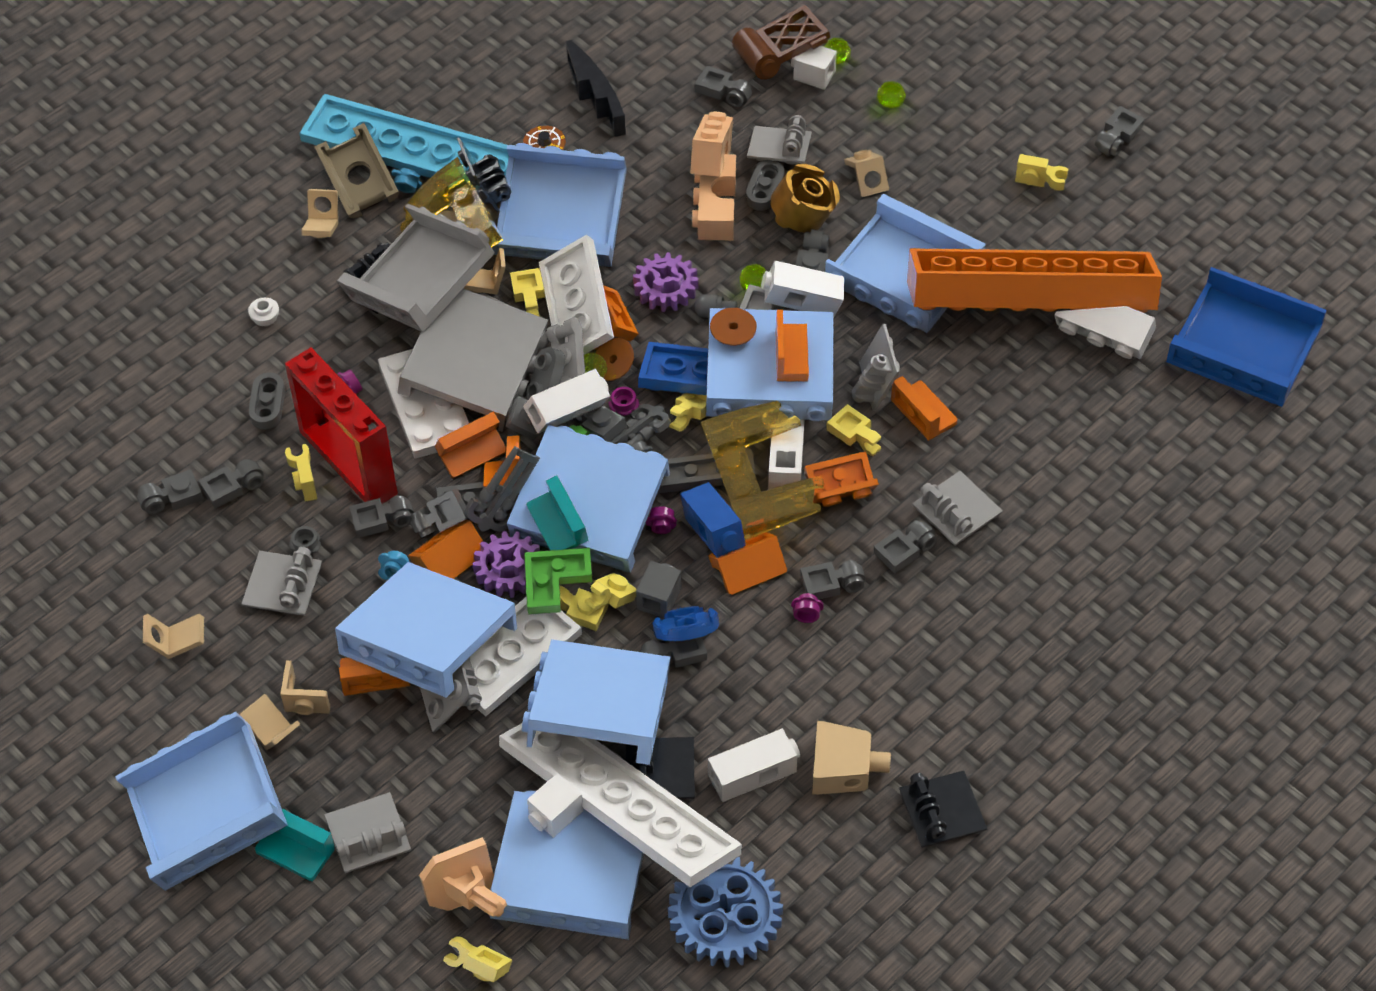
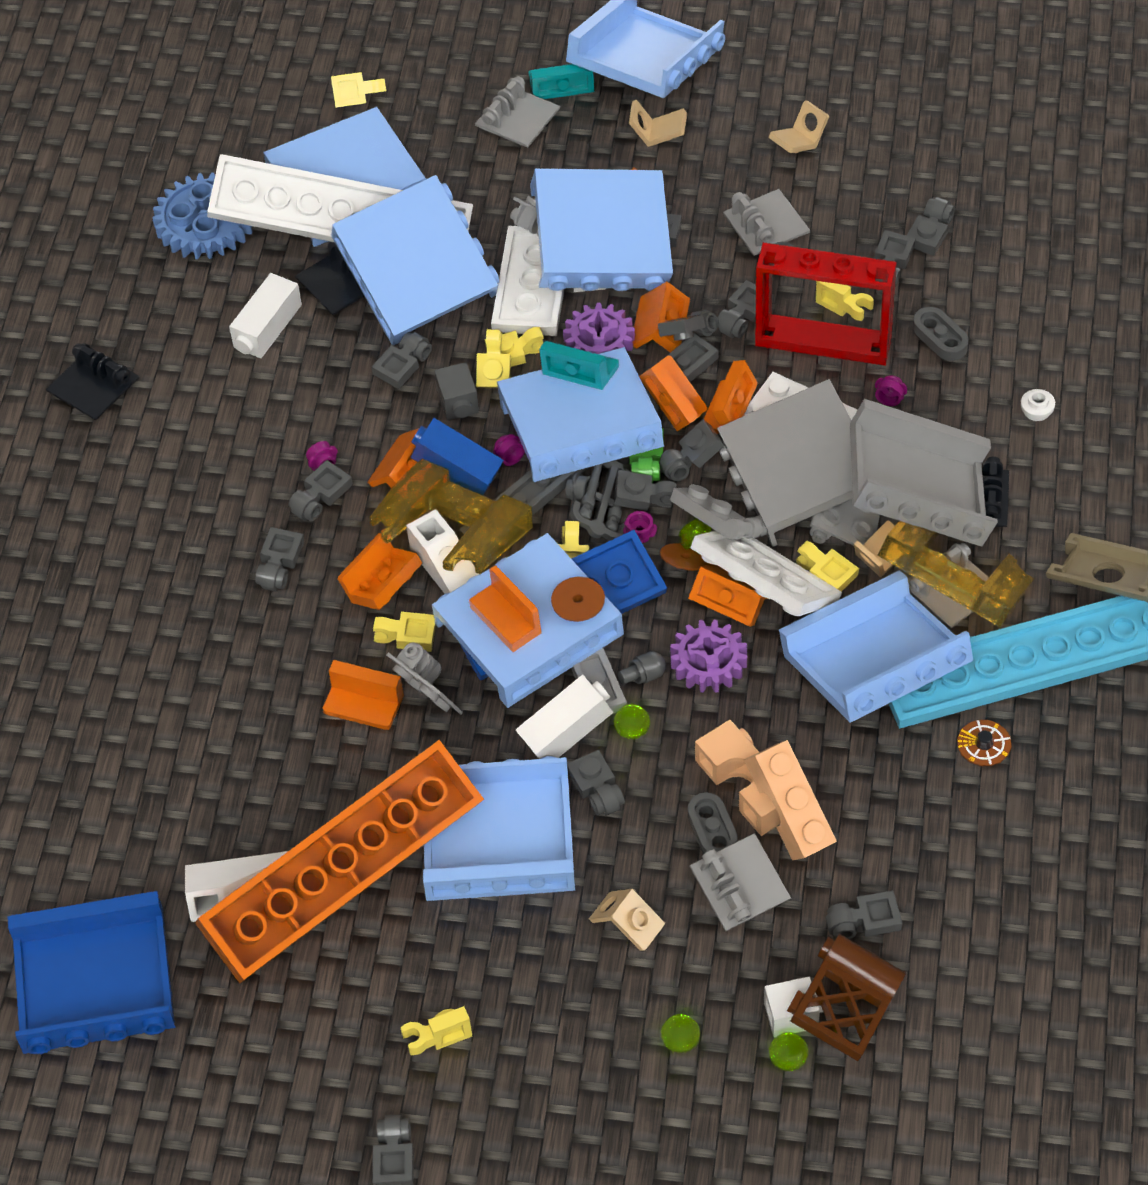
camera: 145 degrees right, 0 degrees up
tan bracket [280,660,330,715] -> none
tan bracket [302,189,339,238] -> none
dark azure plate [378,551,410,580] -> none
dark azure plate [391,168,422,193] -> none
light nougat piece [419,837,507,917] -> none
black hinge [457,137,511,213] -> none
dark grey piece [465,446,540,532] -> none
white brick [523,369,610,434] -> none
bright green plate [525,548,592,615] -> none
dark grey plate [526,347,565,400] -> none
white brick [527,773,583,838] -> none
black slope [566,40,626,137] -> none
blue tile [652,606,720,641] -> none
pearl gold brick [771,164,840,233] -> none
tan torso [812,721,891,795] -> none
light grey hinge [912,471,1003,546] -> none

